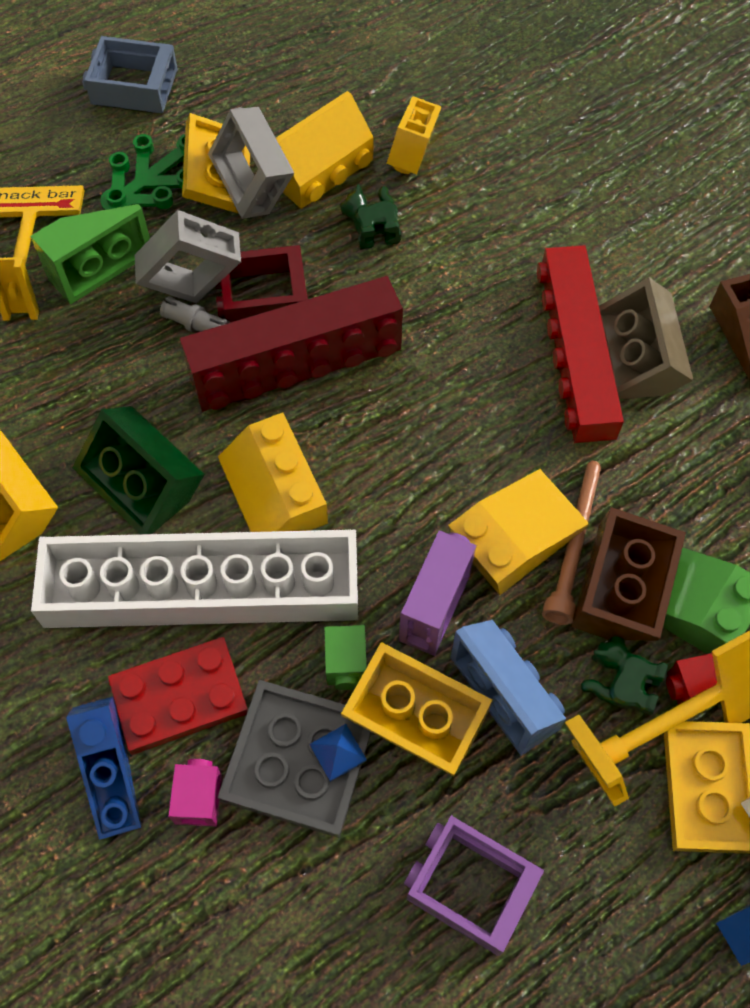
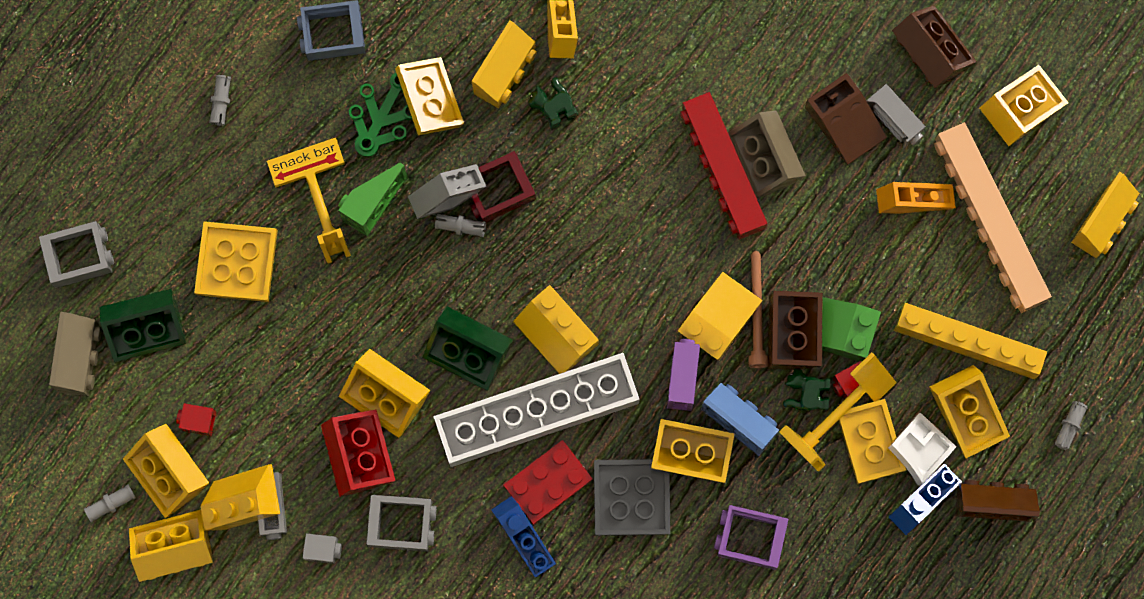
camera: 15 degrees left, 15 degrees up
dark pink brick [168,759,222,827] -> none
dark red brick [180,275,403,412] -> none
light grey window [208,107,294,219] -> none
blue slope [310,724,367,782] -> none
bright green brick [324,625,367,690] -> none

